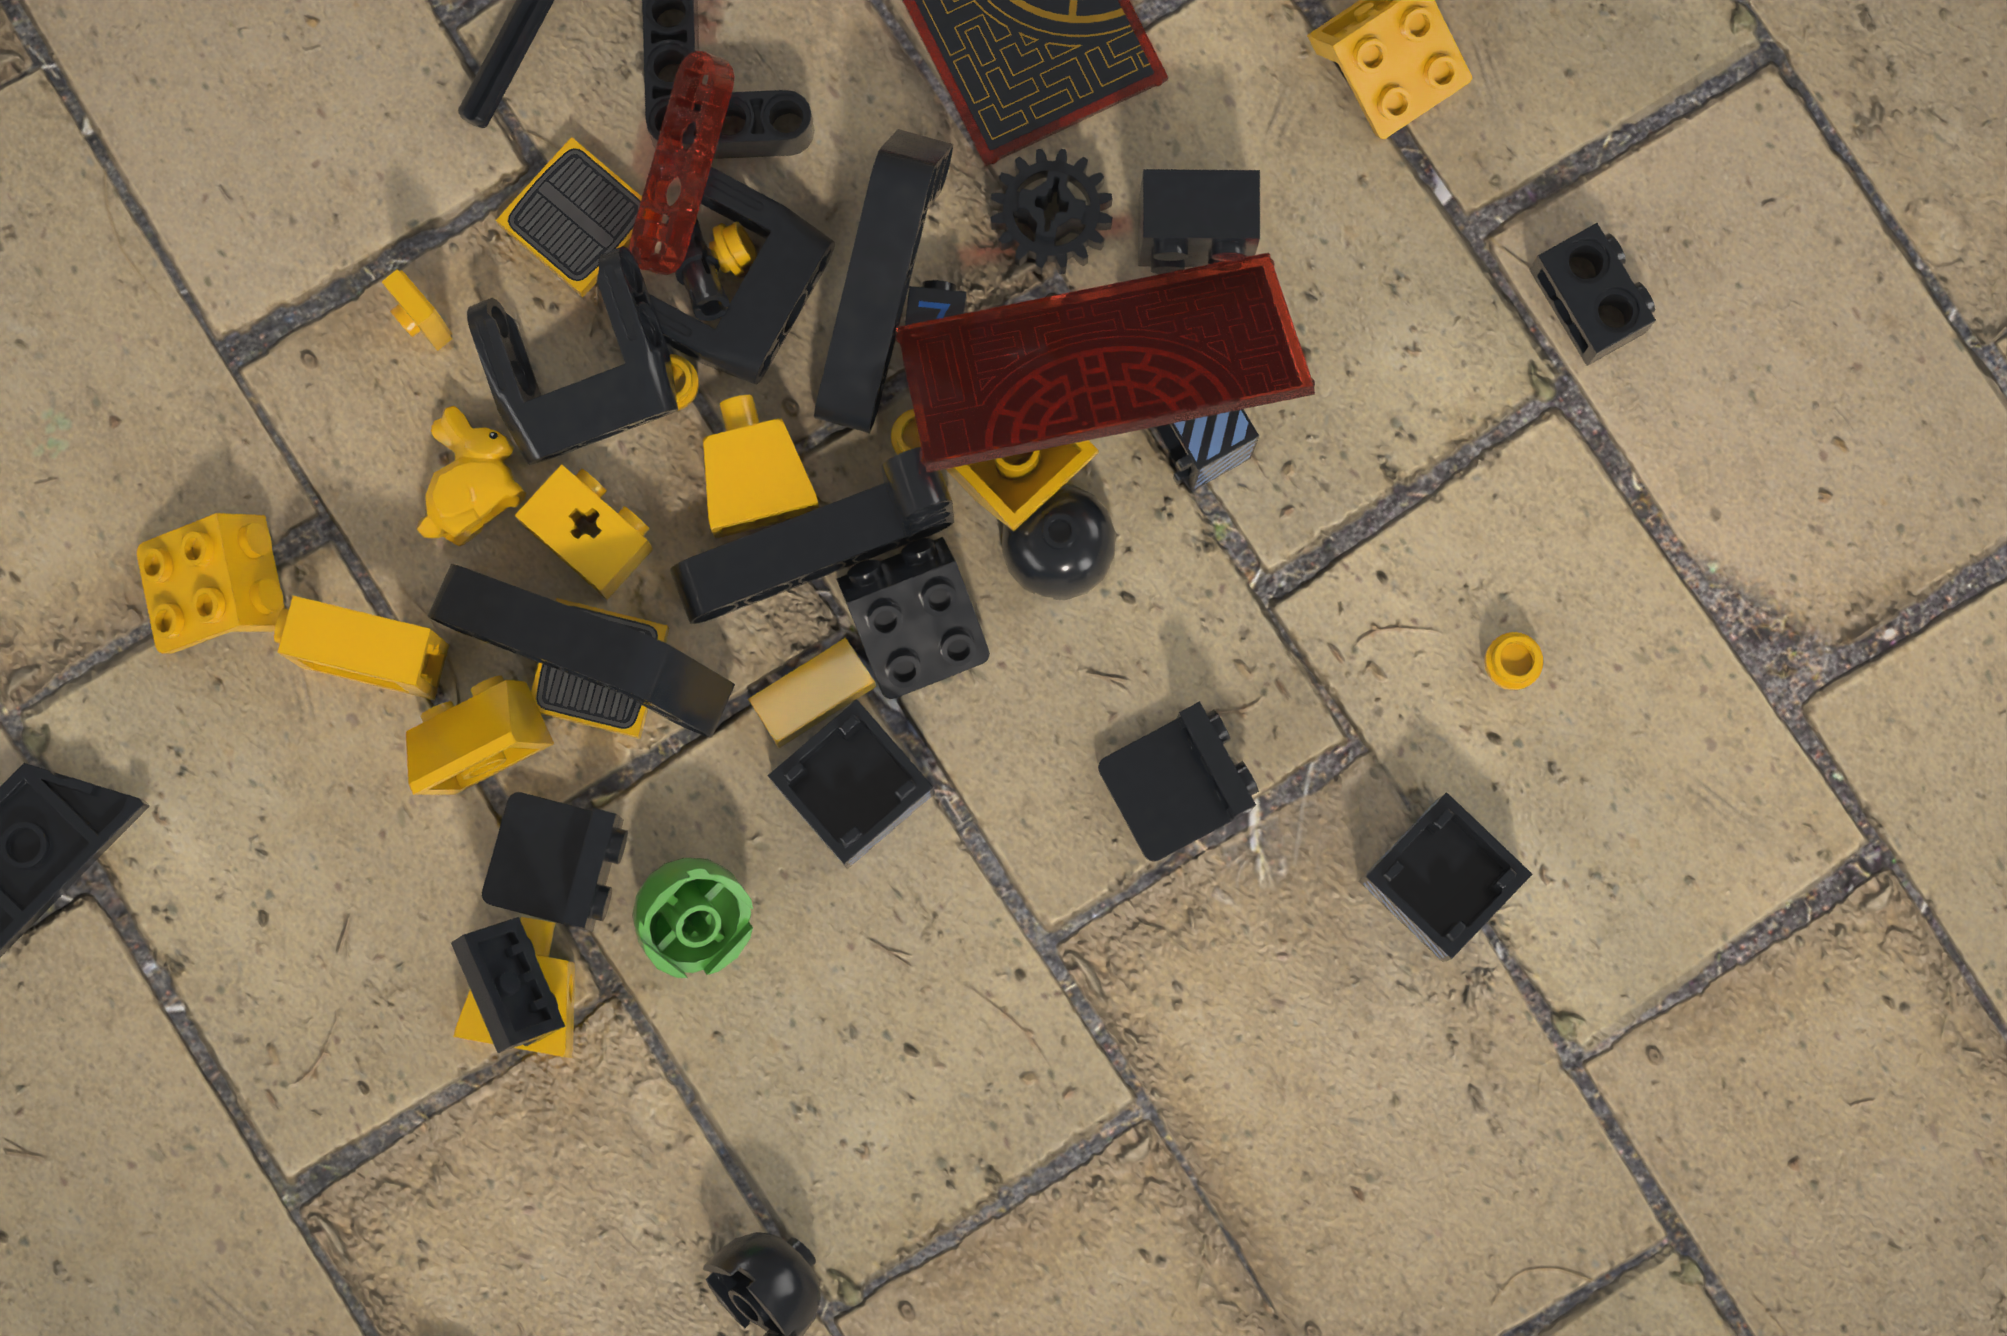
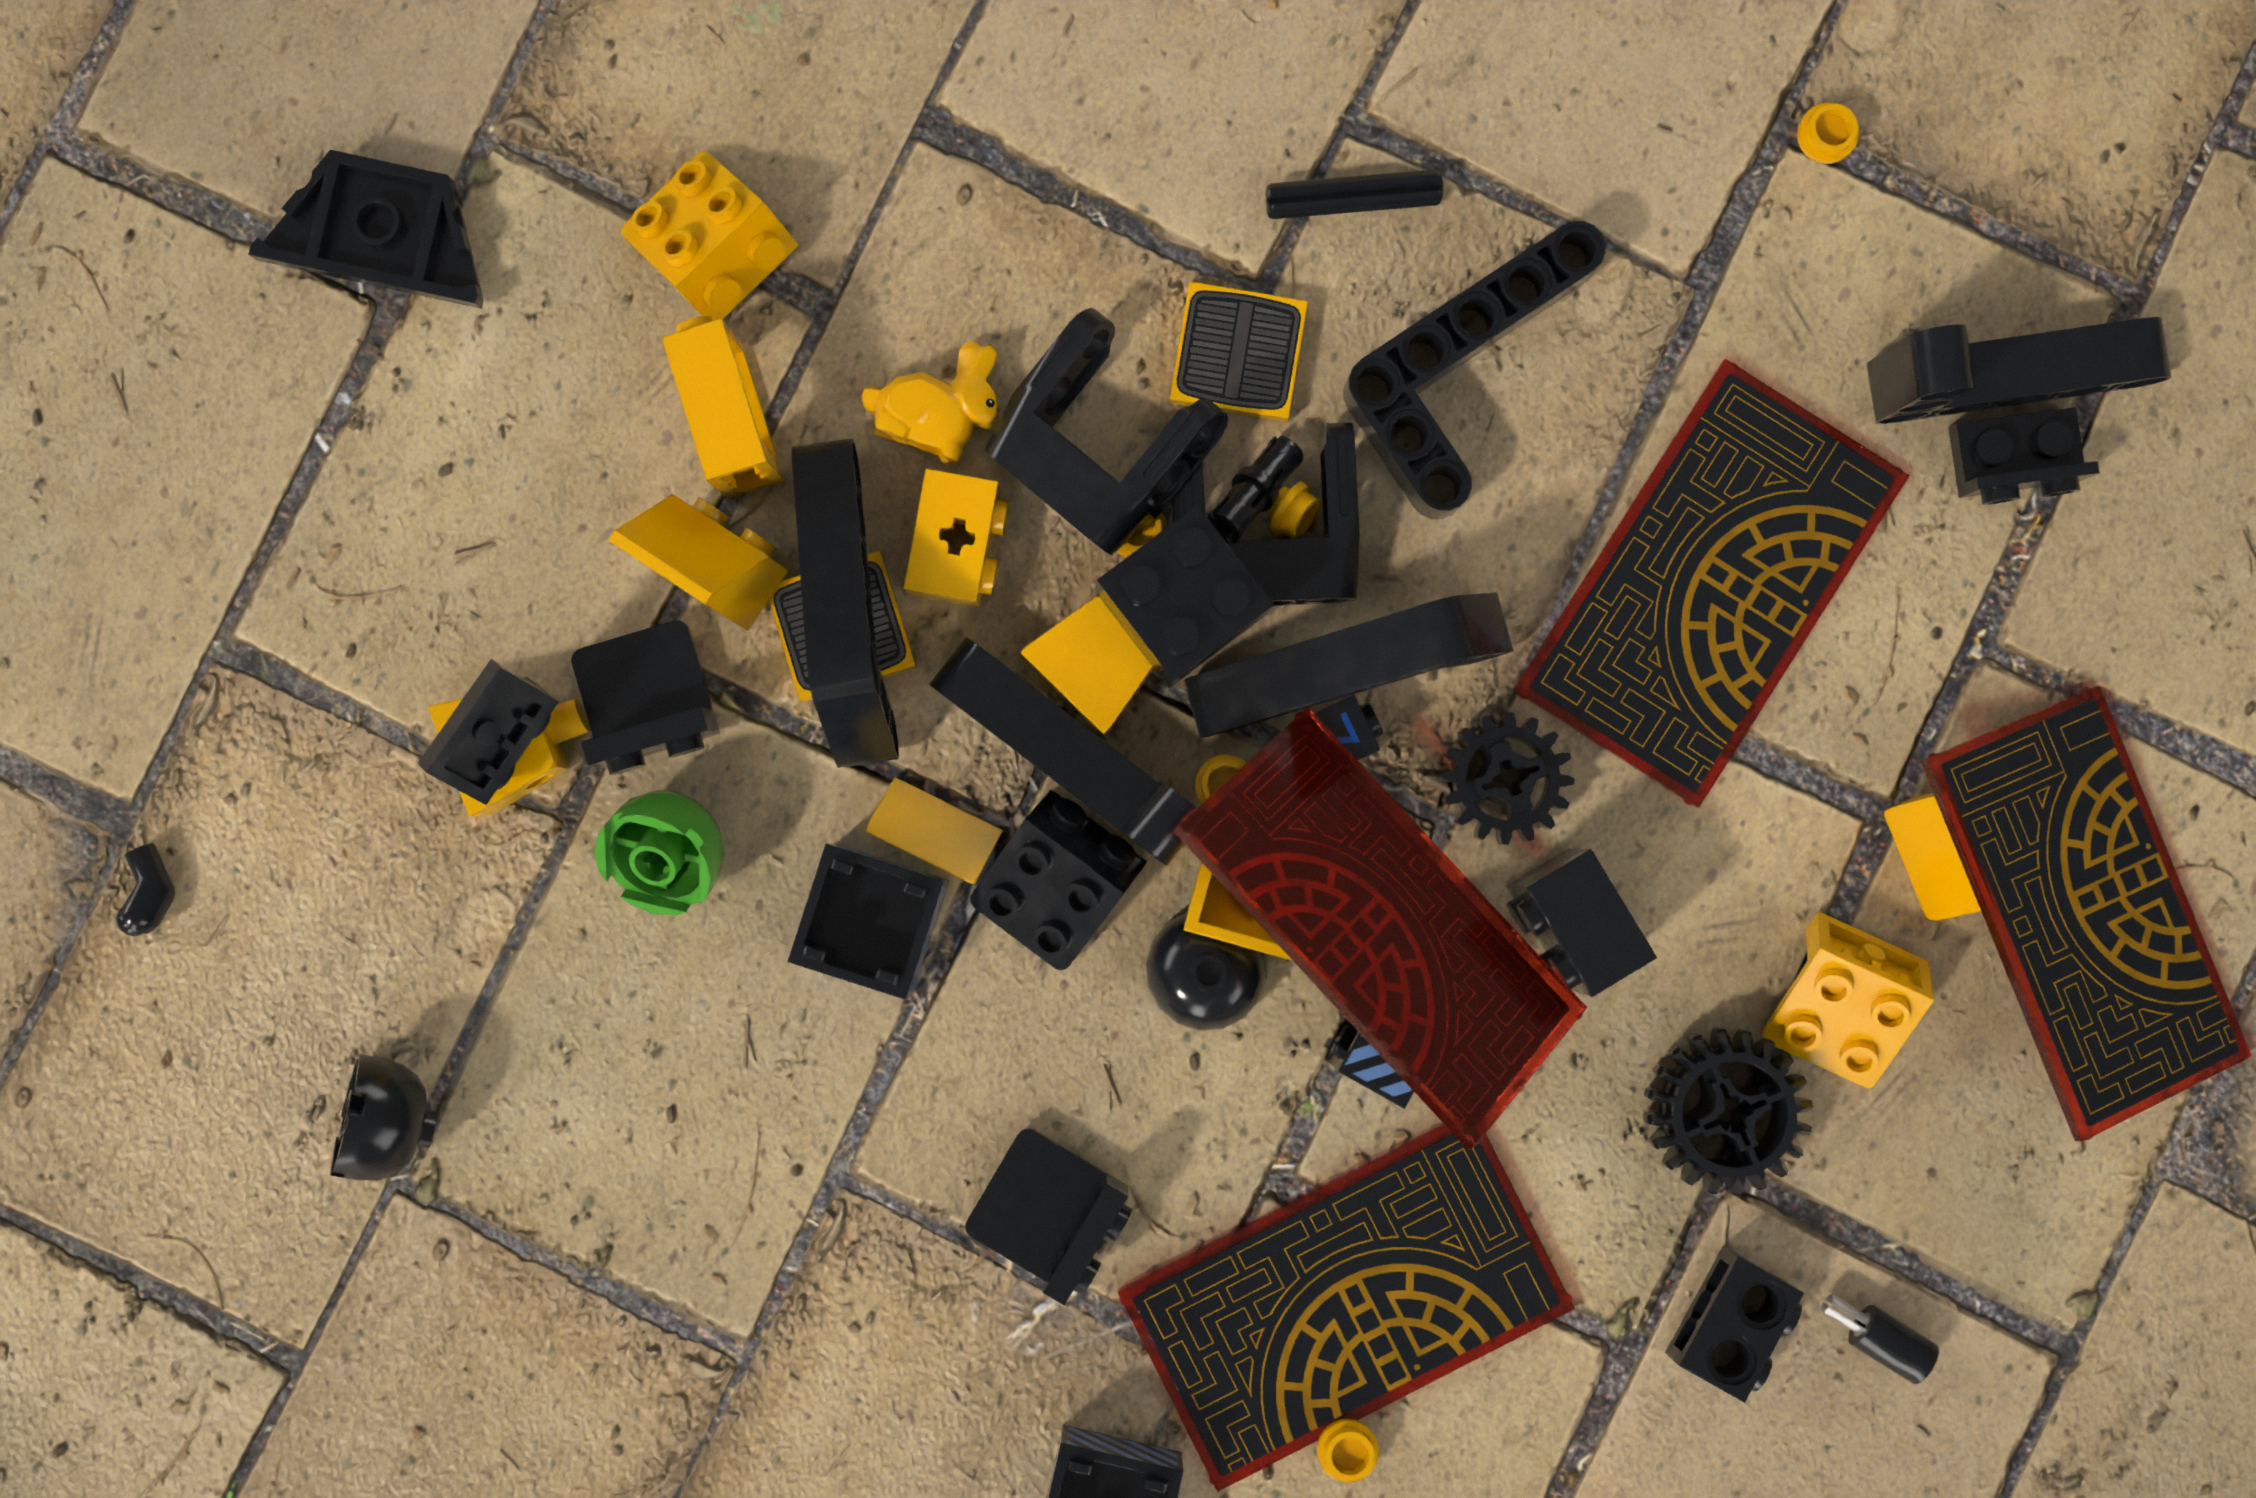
camera: 60 degrees right, 5 degrees up
yellow plate [382,269,453,351] -> none
clear red beam [629,51,735,275] -> none
none -> black brick [1095,505,1274,688]
none -> black piece [1117,1118,1575,1492]
none -> black gear [1643,1028,1814,1196]
none -> black piece [1821,1294,1939,1384]

